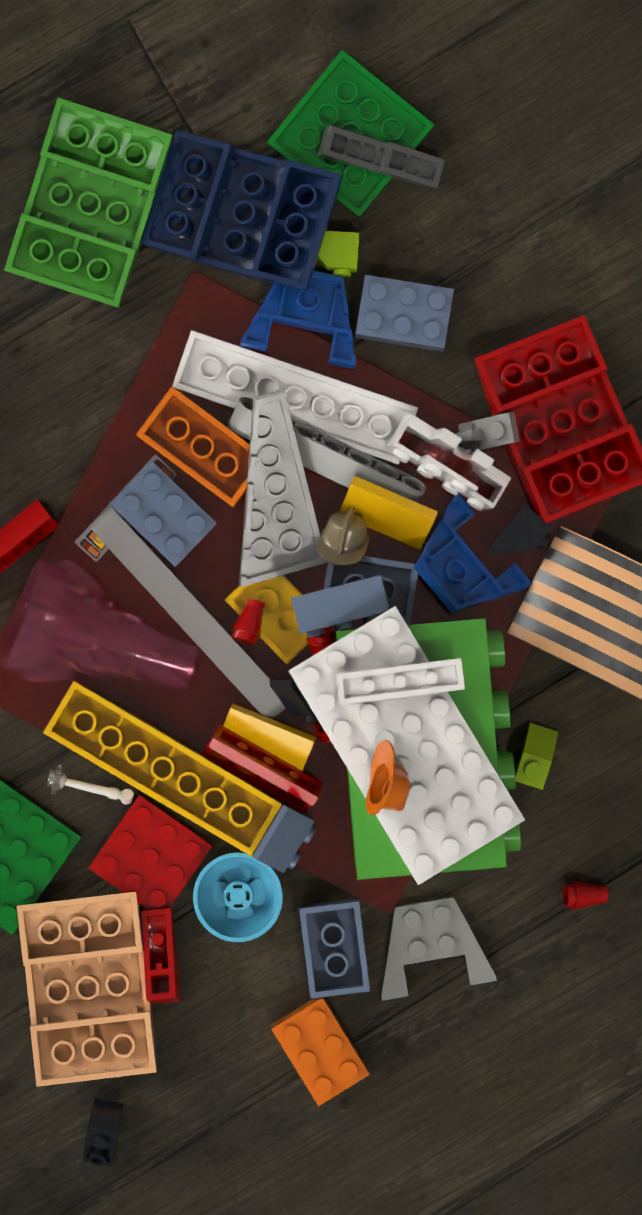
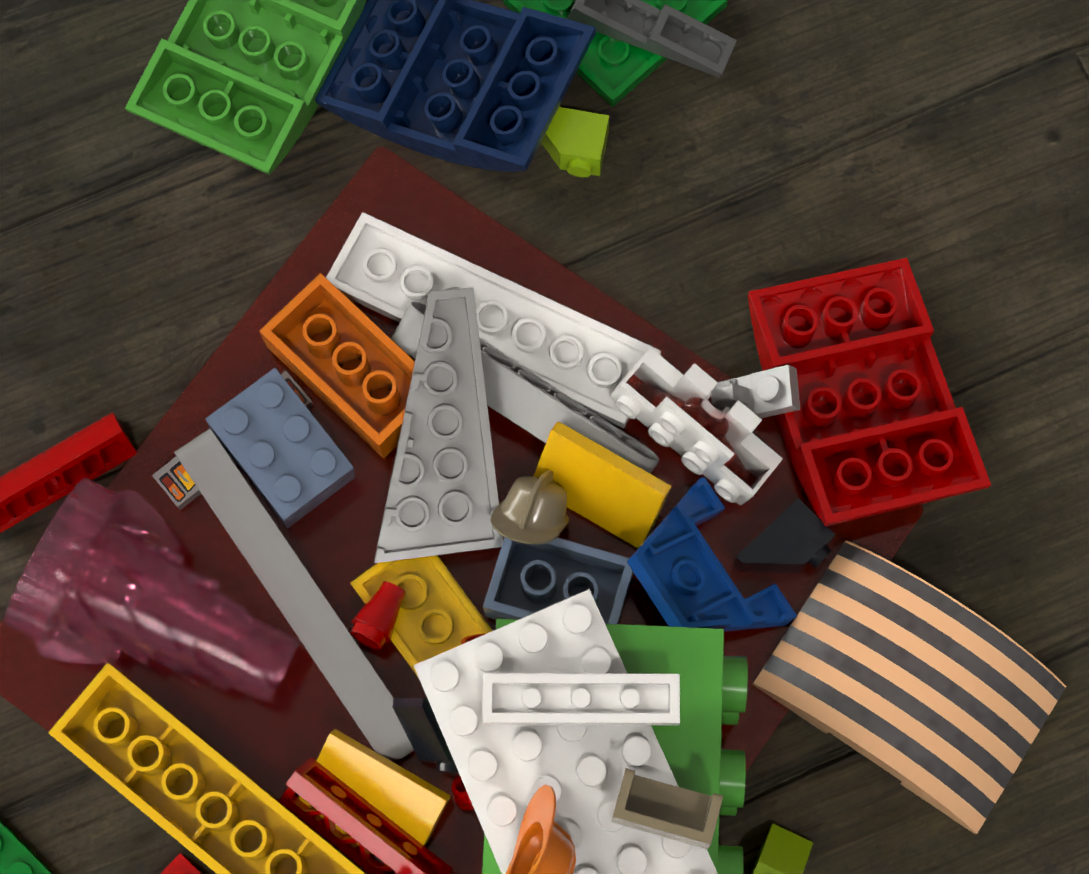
camera: 10 degrees right, 15 degrees down
white piece [46,765,134,804] -> none
blue wing [240,271,356,369] -> none
sand blue brick [291,575,389,638] -> none
sand blue brick [355,275,454,352] -> none
none -> dark tan panel [612,768,723,849]

